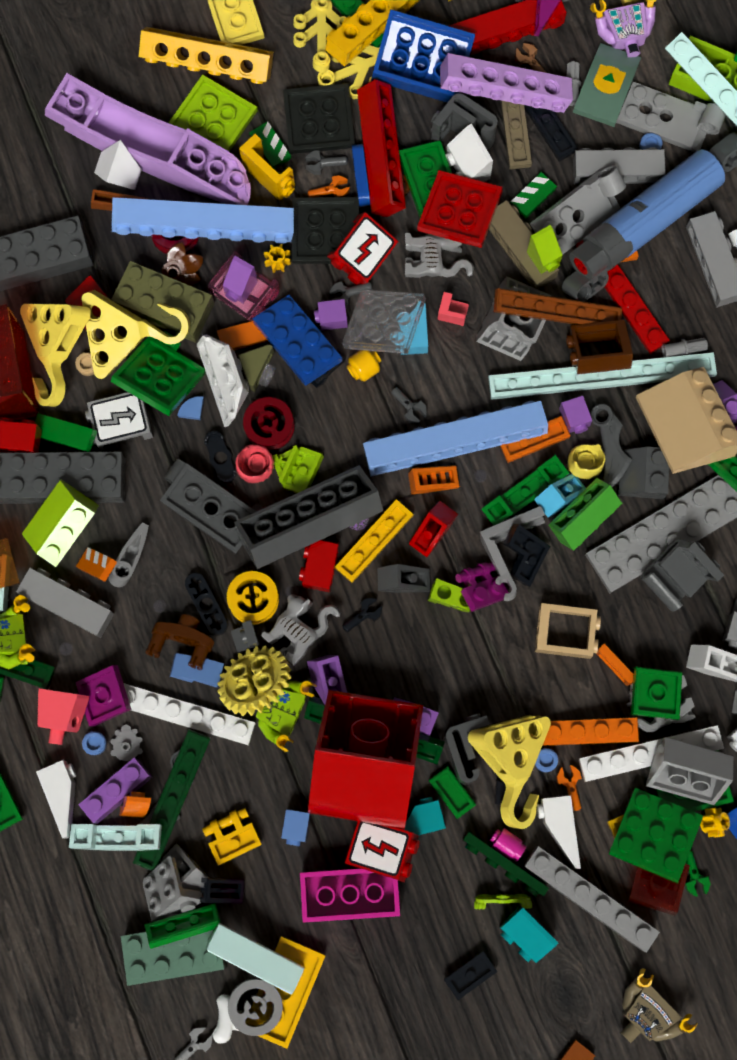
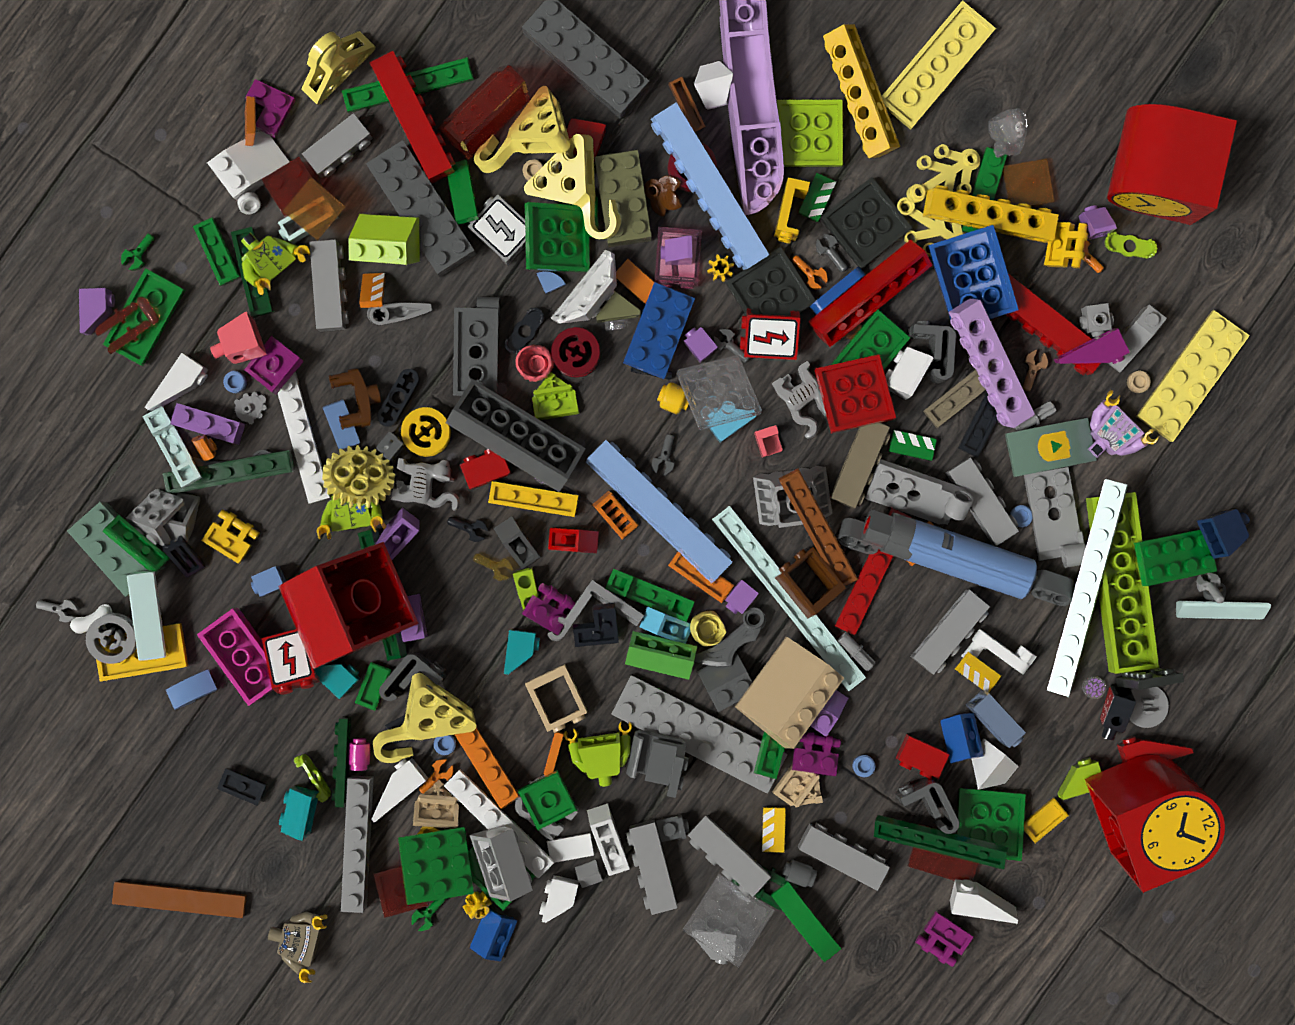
camera: 60 degrees right, 10 degrees up
lime slope [527,225,562,274] -> none
none -> medium blue slope [166,670,217,710]
none -> tan slope [413,780,459,829]
none -> clear yellow bar [473,553,513,581]
none -> teal slope [504,629,540,674]
none -> white tile [547,833,594,863]
none -> lime torso [564,722,632,787]

